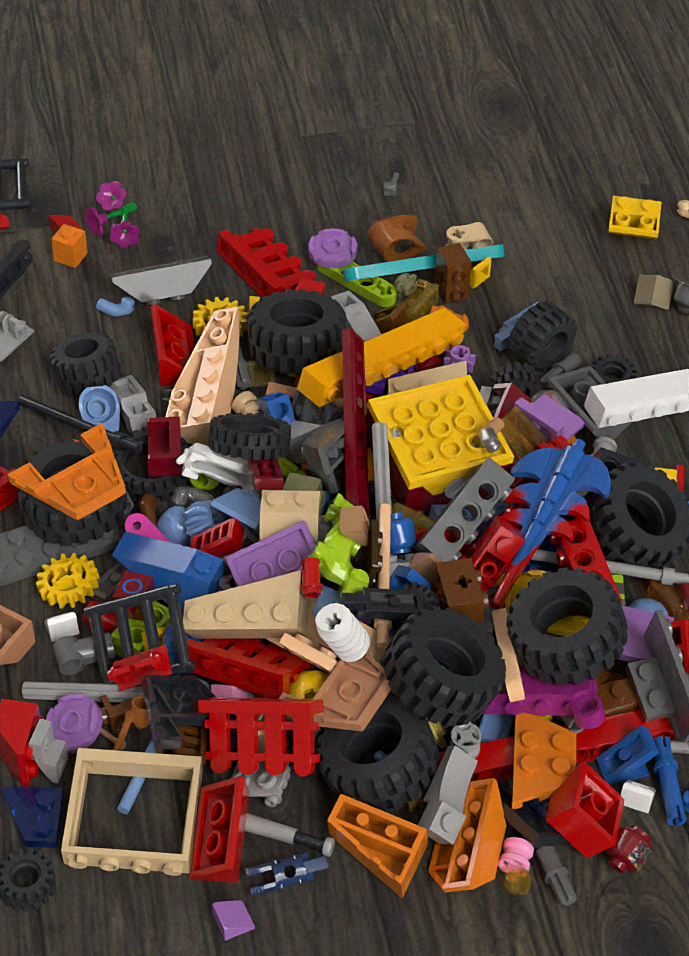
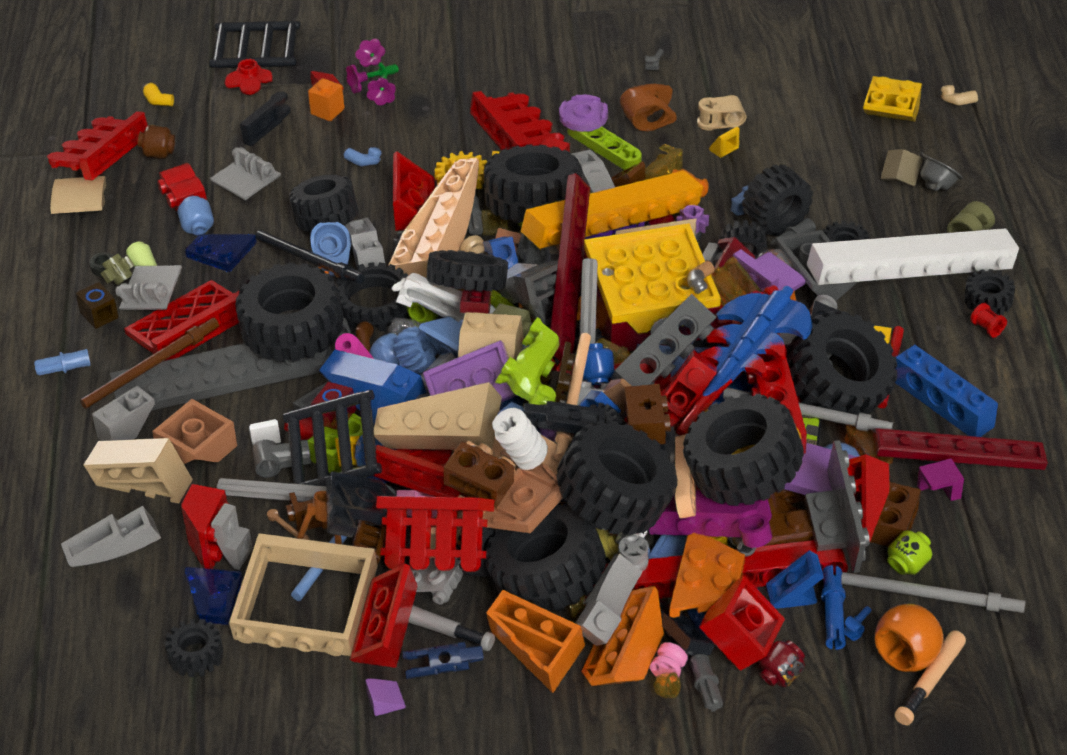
camera: 10 degrees right, 5 degrees down
orange wing [8,423,126,521] -> none
yellow gear [36,553,100,609] -> none
medium lavender tile [46,693,103,754] -> none
red hinge [107,645,173,691] -> none
wedge [108,256,212,305] -> none
dark red panel [147,417,182,477] -> none
red slope [190,518,244,557] -> none
red pin [300,557,324,598] -> none
medium nougat slope [340,506,369,546] -> none
teal beam [343,244,505,281] -> none
olive plate [394,273,418,298] -> none
reddish brown brick [434,242,472,304] -> none
white slope [621,780,656,813] -> none
none -> reddish brown brick [444,441,514,509]

